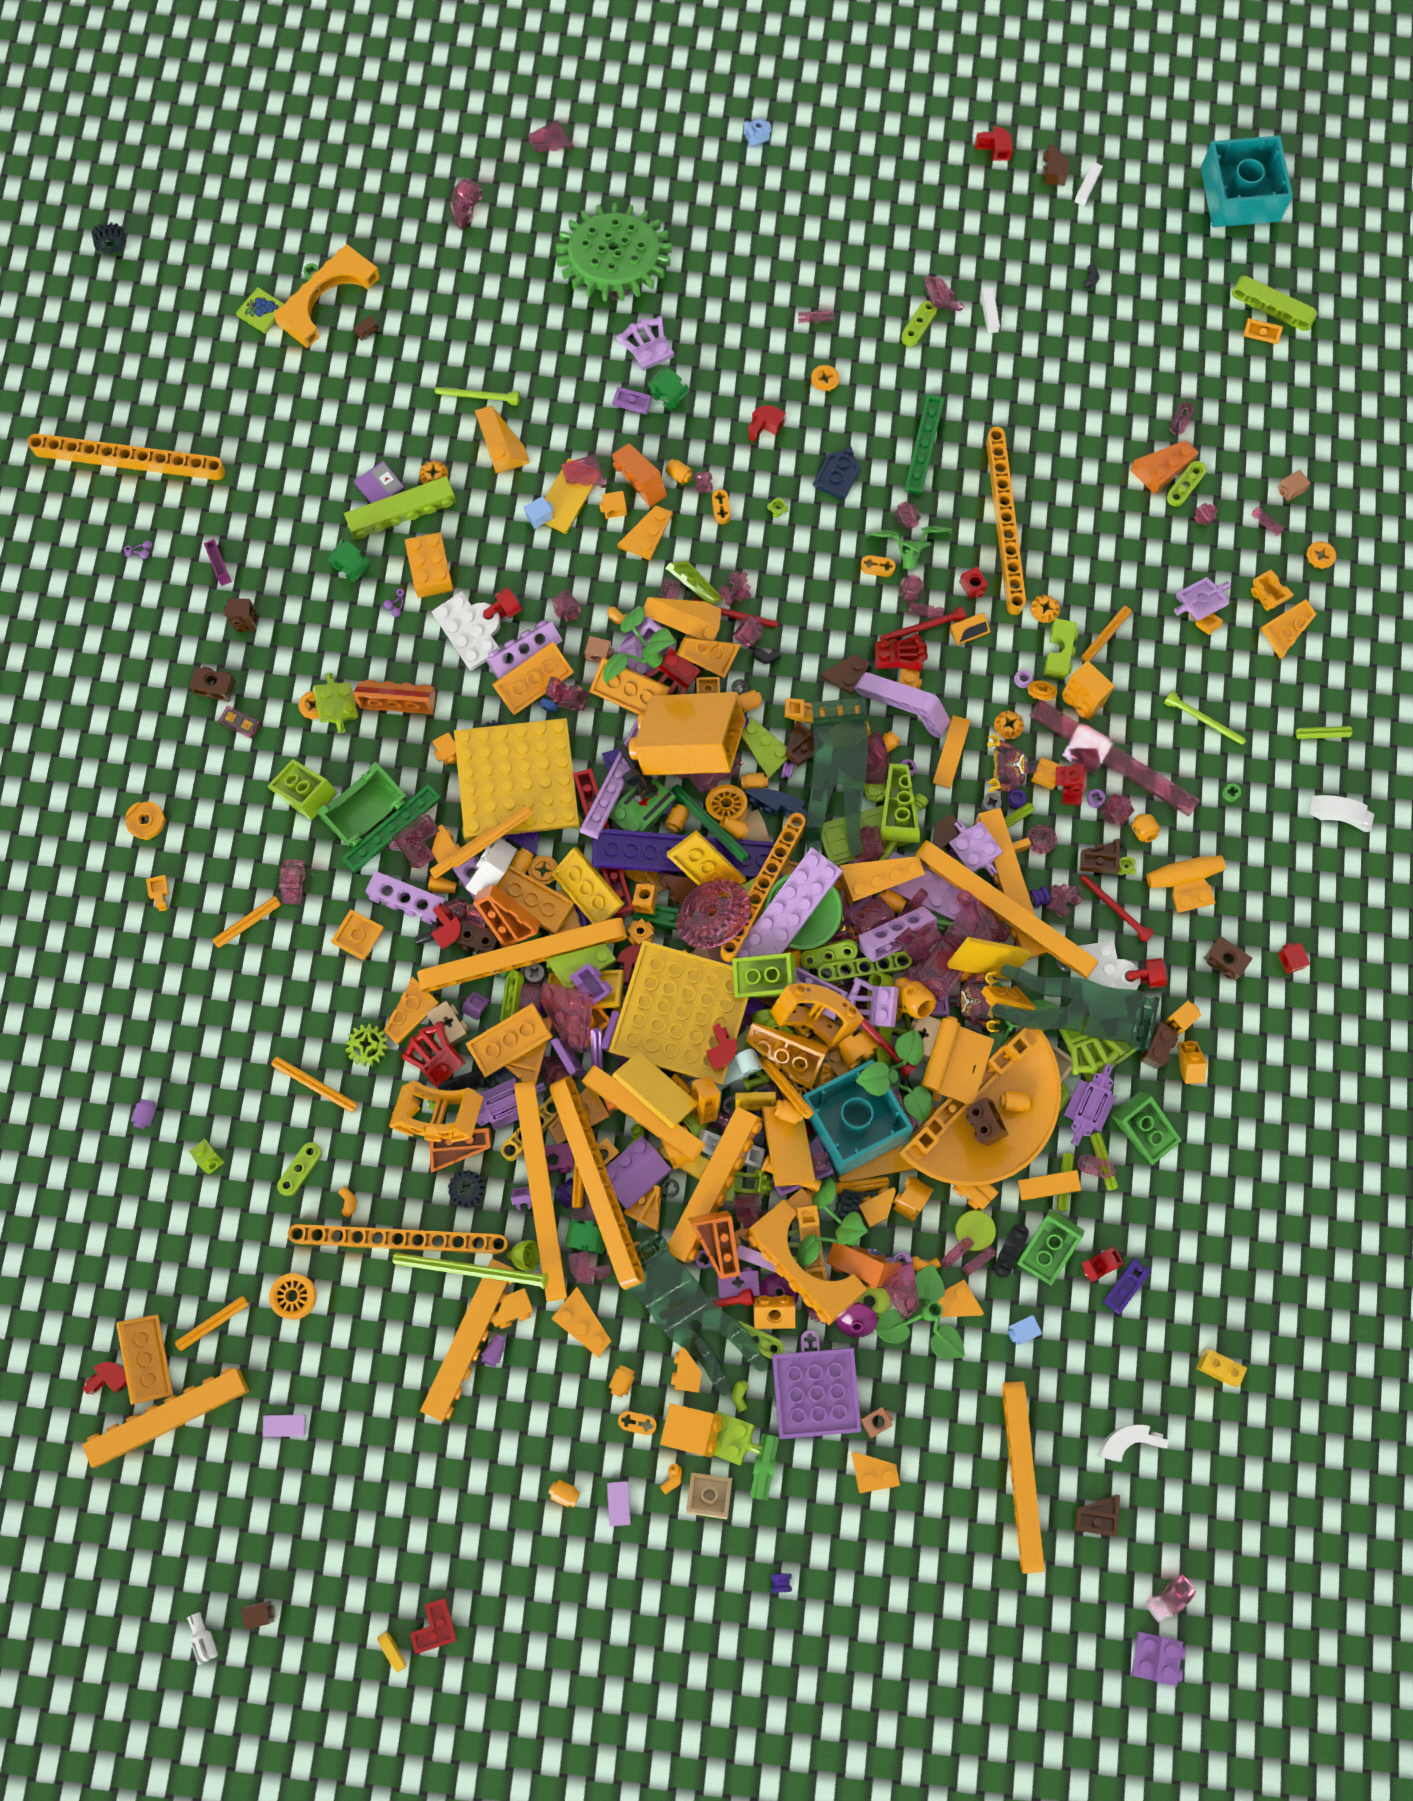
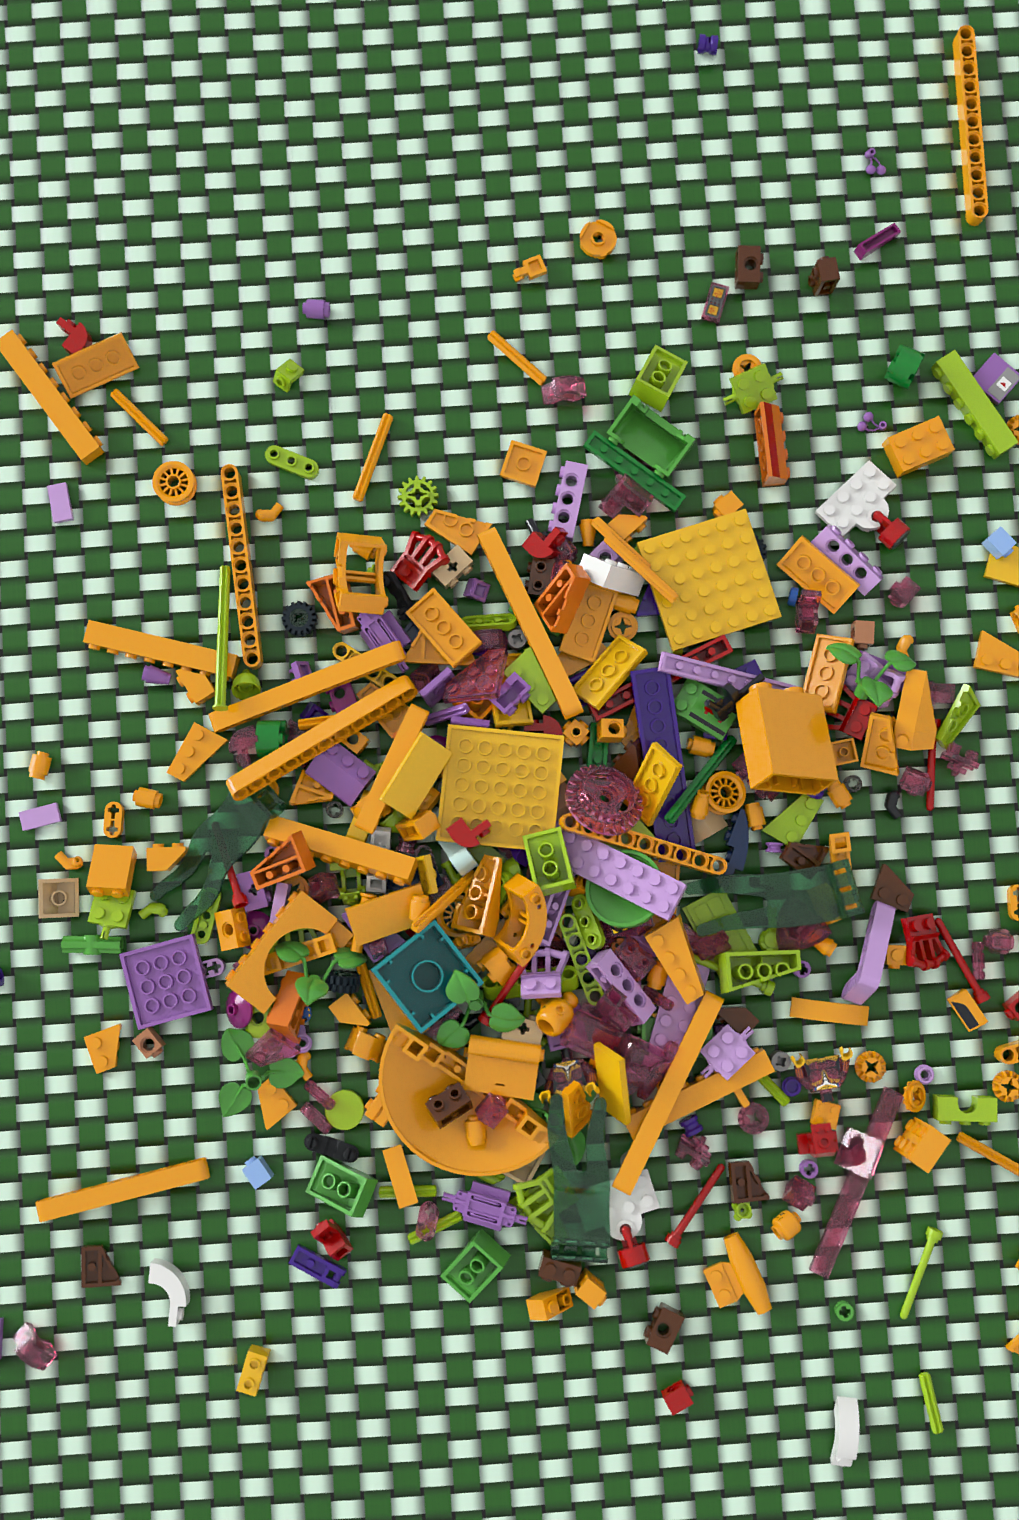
camera: 80 degrees right, 10 degrees up
none -> clear pink brick [475,1092,509,1129]

